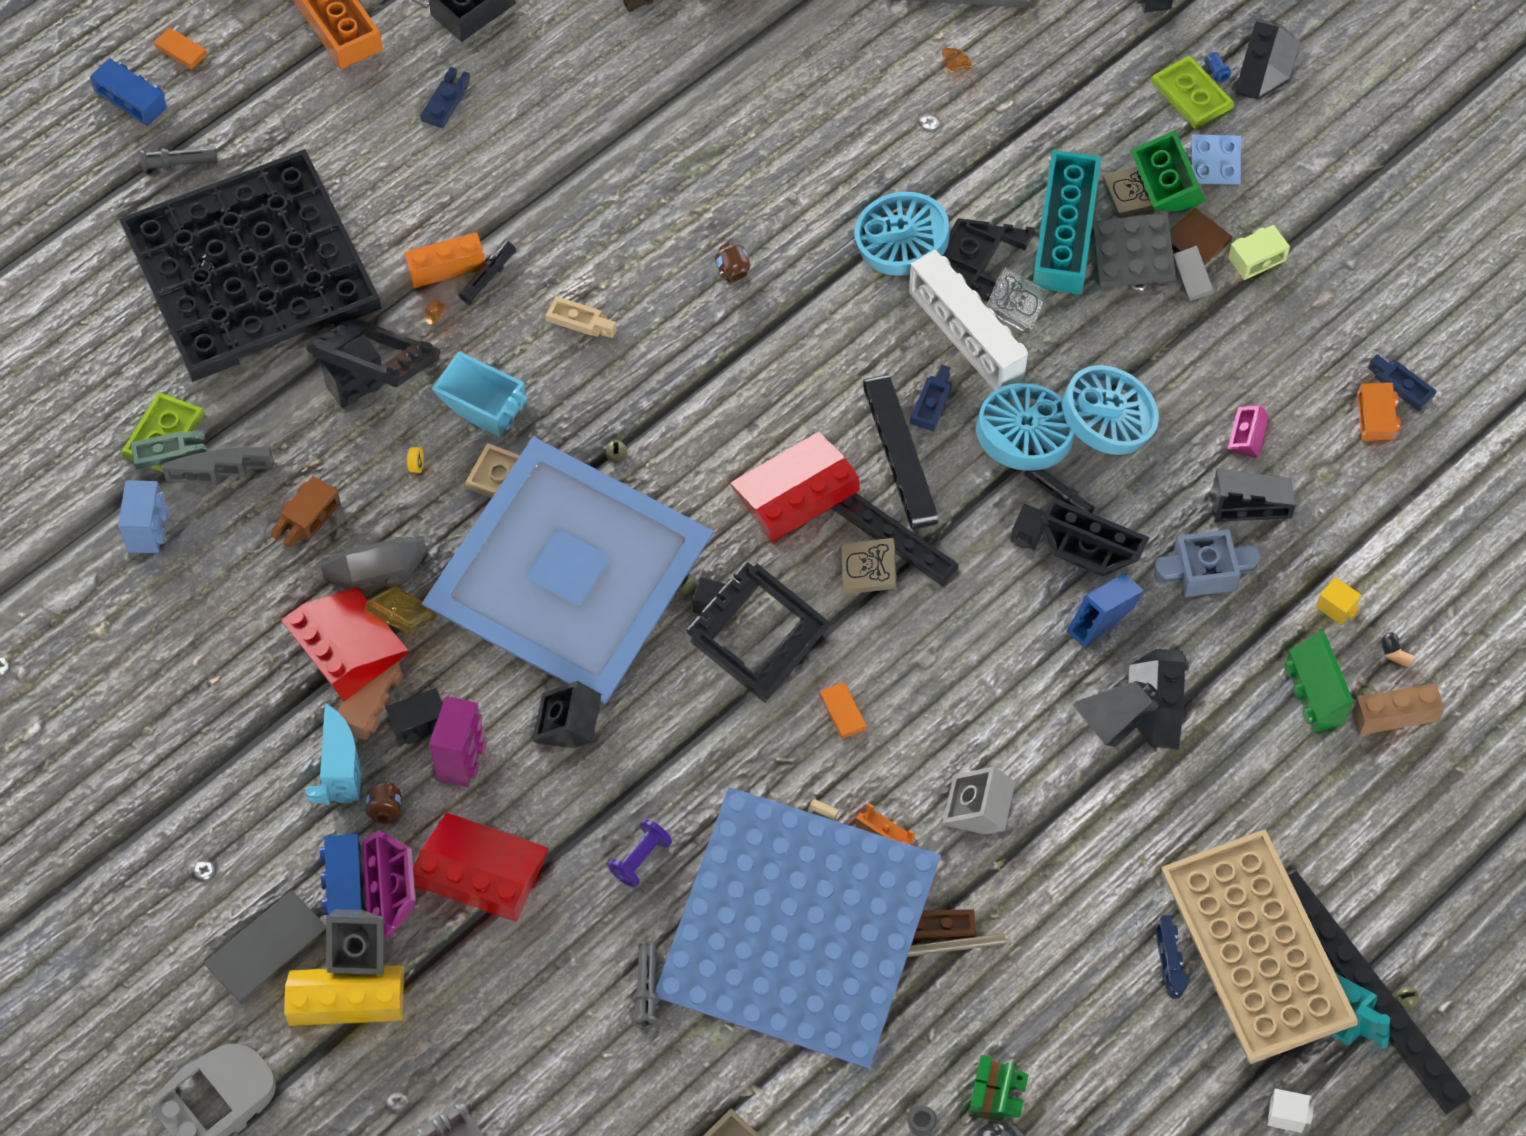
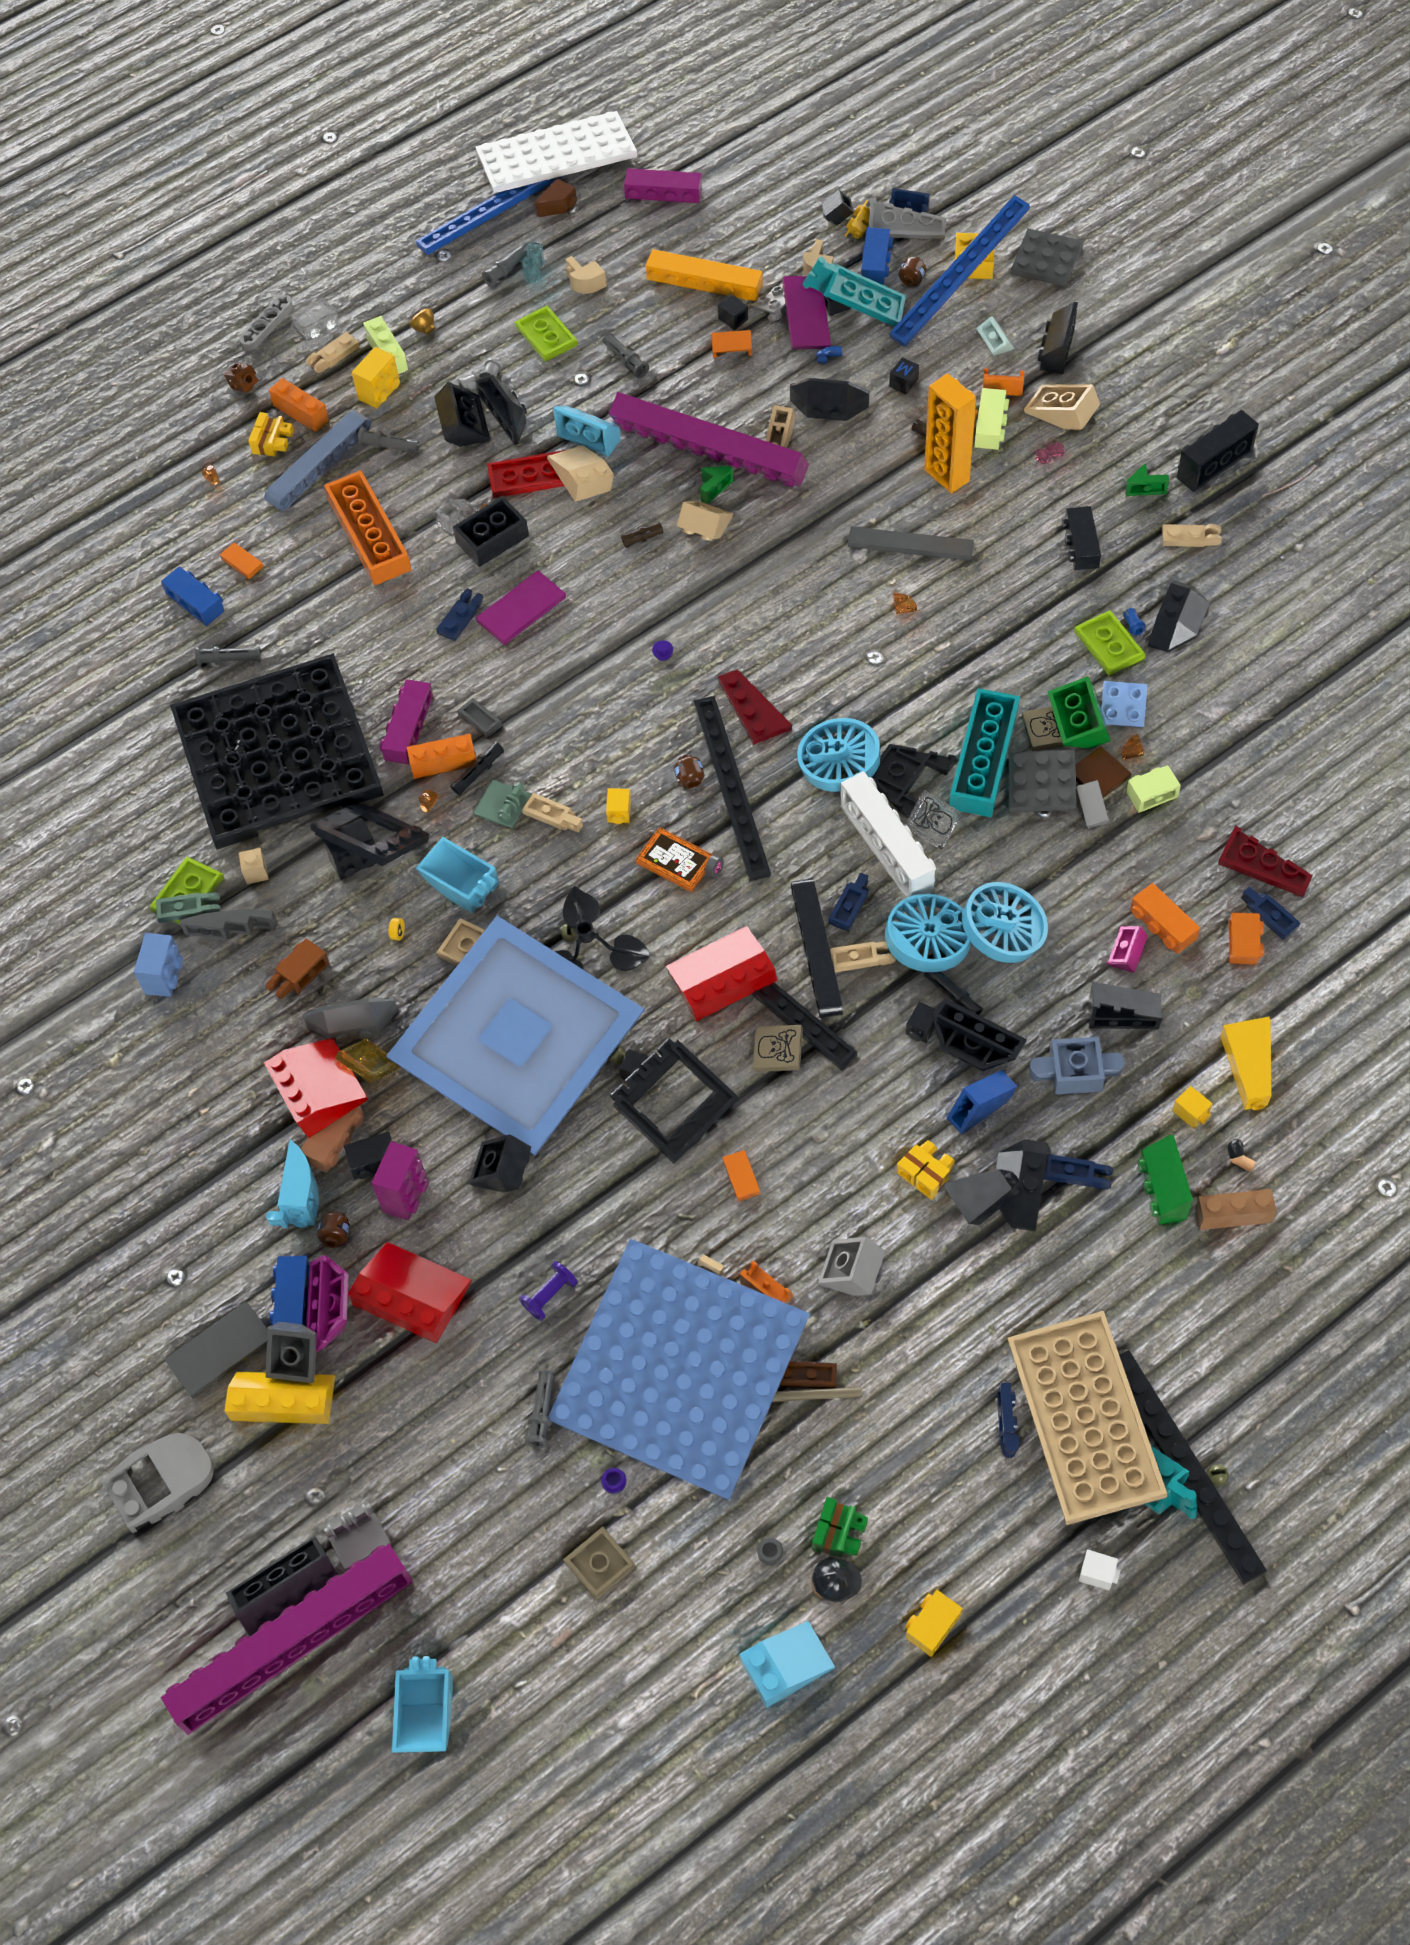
camera: 10 degrees right, 0 degrees up
none -> tan brick [239,848,269,884]
none -> magenta brick [380,679,433,765]
none -> dark grey tile [457,698,503,738]
none -> sand green hinge [473,780,532,829]
none -> magenta tile [476,570,566,645]
none -> black plant [555,886,650,971]
none -> dark purple plate [601,1468,627,1494]
none -> yellow brick [606,788,631,824]
none -> tile [635,827,713,892]
none -> dark purple plate [652,640,673,661]
none -> black plate [694,696,771,882]
none -> dark grey tile [705,855,724,878]
none -> dark red wing [718,669,792,745]
none -> tan hinge [830,942,896,972]
none -> yellow hips [897,1140,955,1200]
none -> dark blue hinge [1044,1154,1113,1189]
none -> clear orange tile [1122,734,1144,760]
none -> orange brick [1130,883,1200,954]
none -> dark red wing [1218,825,1313,897]
none -> yellow slope [1220,1017,1271,1110]

